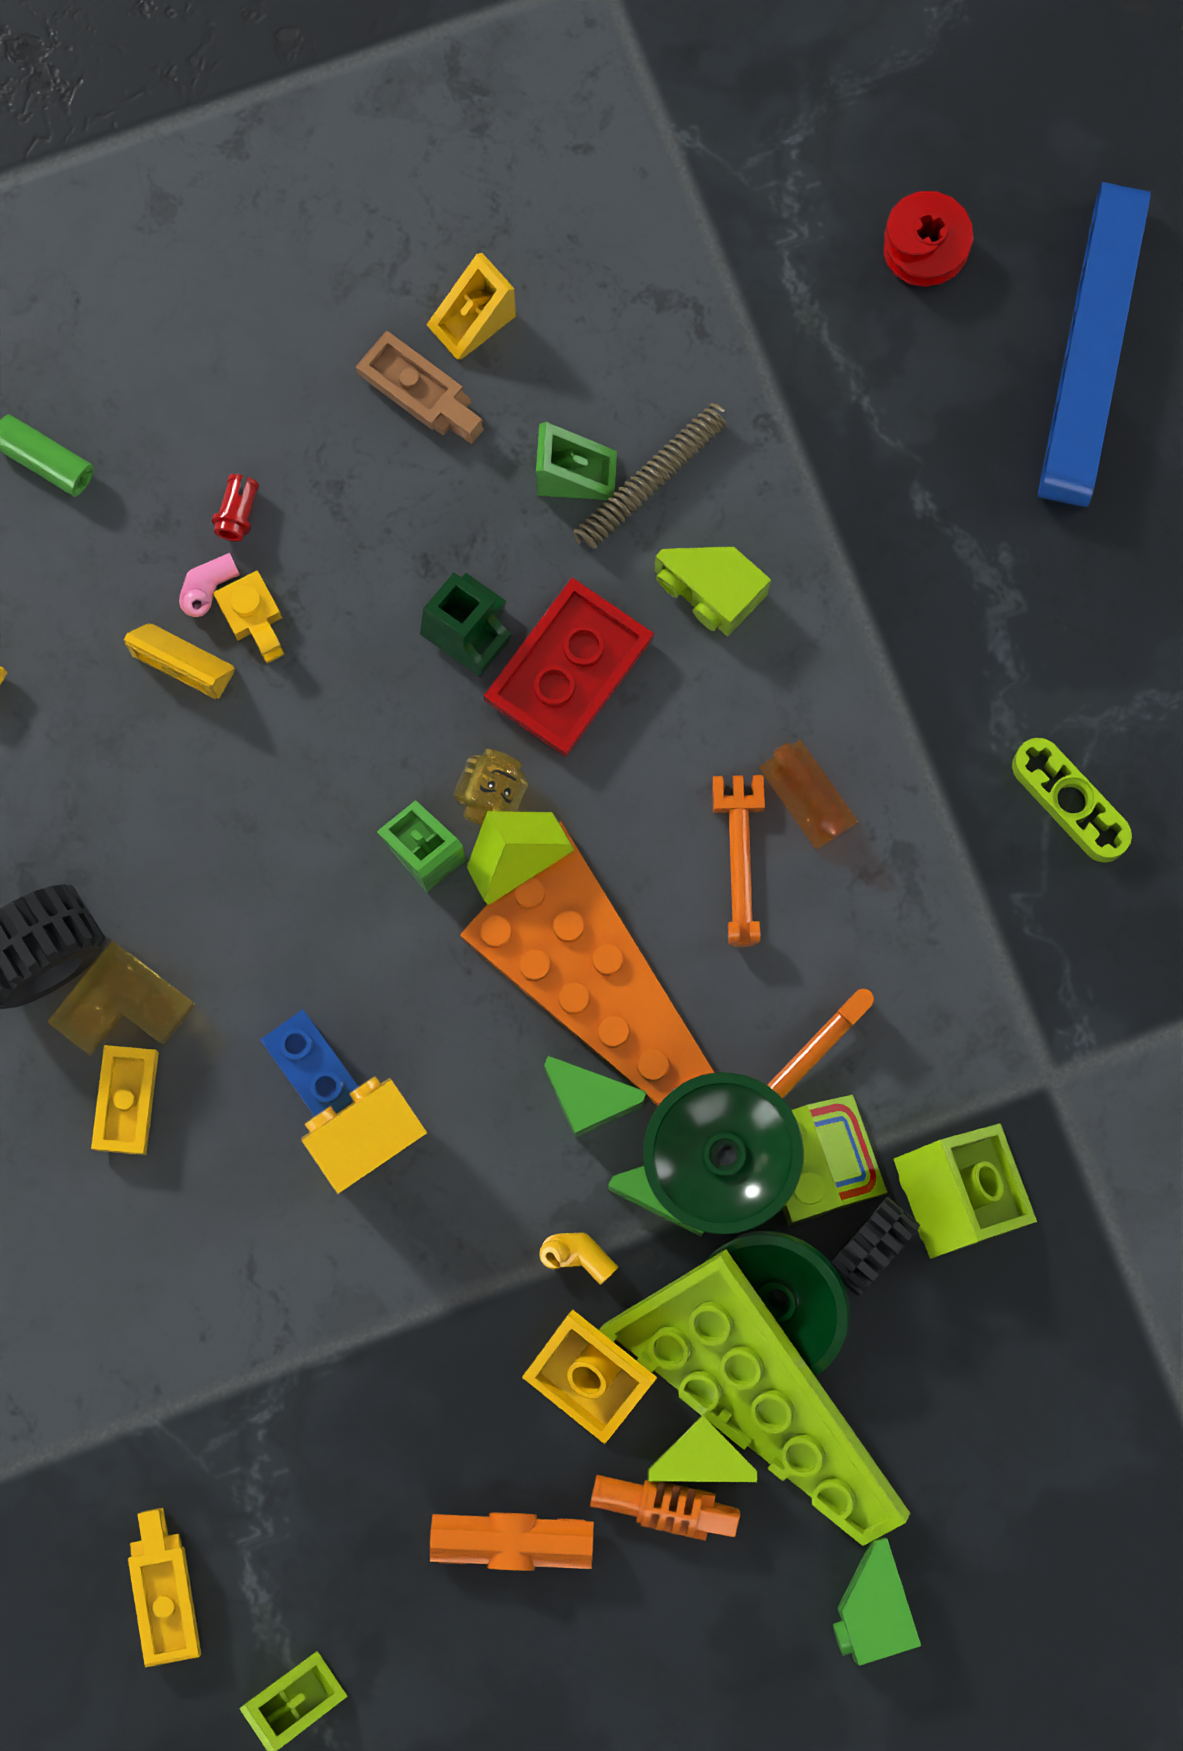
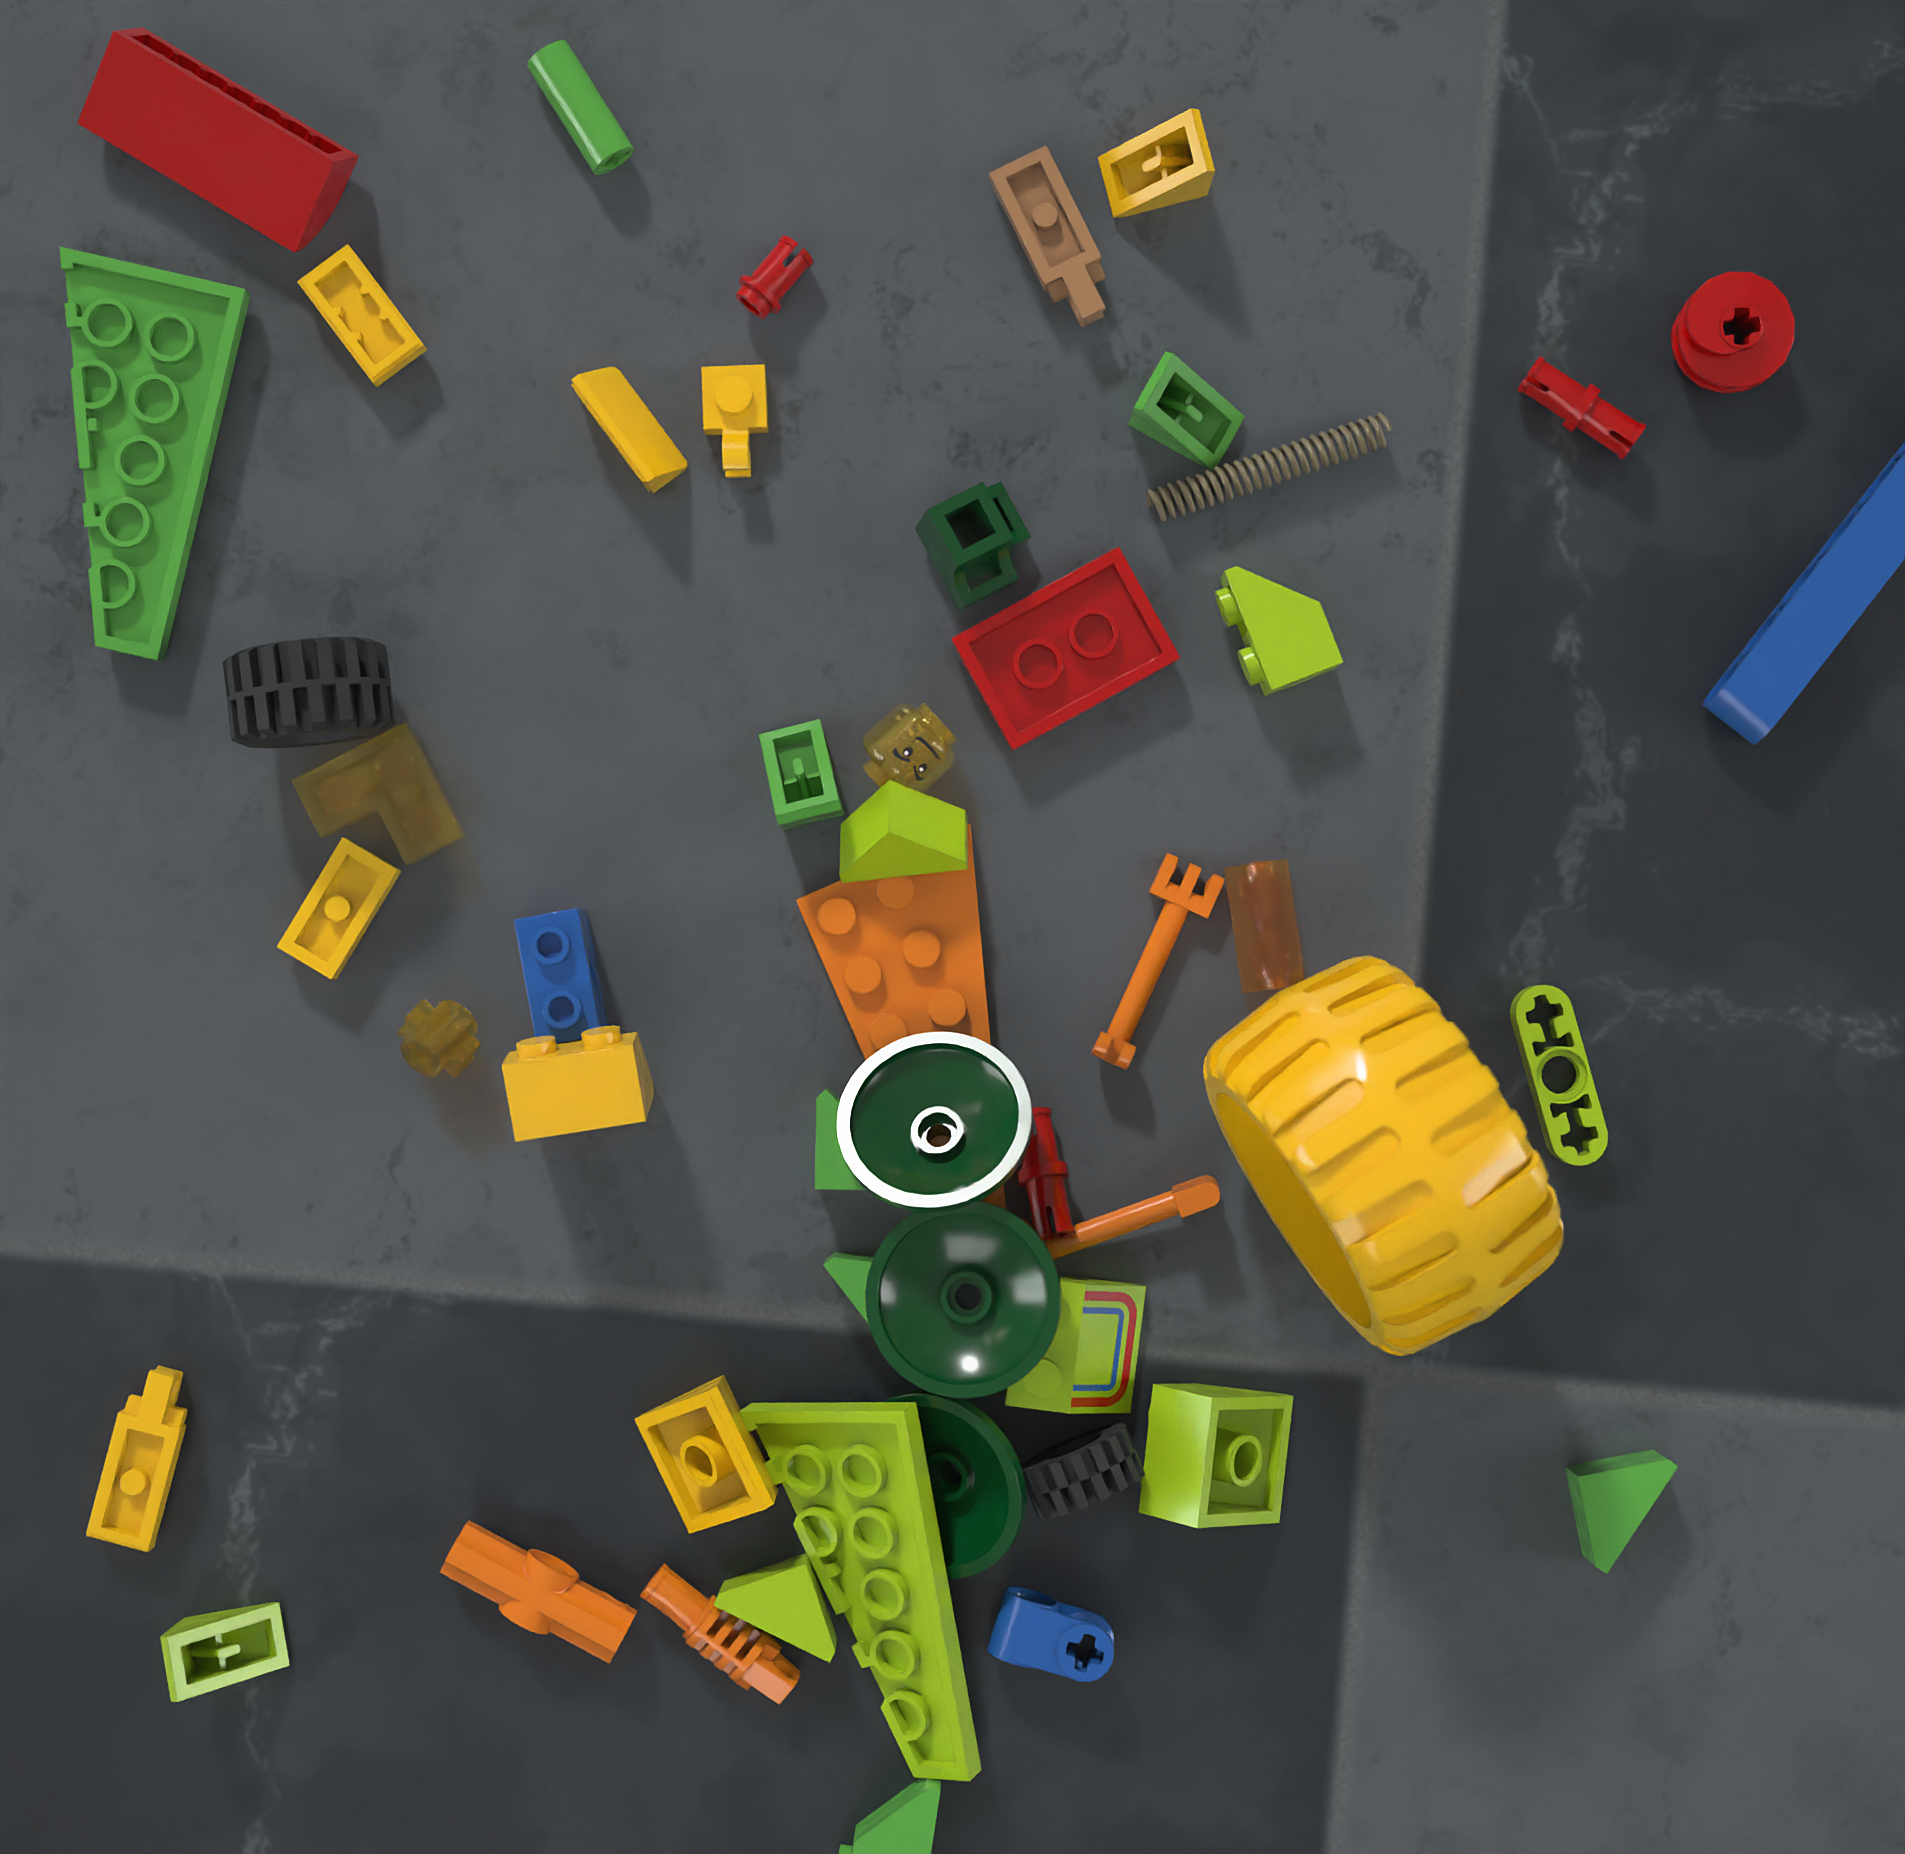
camera: 25 degrees right, 10 degrees up
bright pink arm [179,553,239,617] -> none
yellow arm [539,1232,619,1285] -> none
none -> clear yellow gear [397,999,481,1078]
none -> dark green dish [837,1032,1033,1213]
none -> blue piece [987,1586,1114,1682]
none -> red pin [1017,1107,1076,1242]
none -> yellow tyre [1203,955,1564,1356]
none -> red pin [1517,356,1646,460]

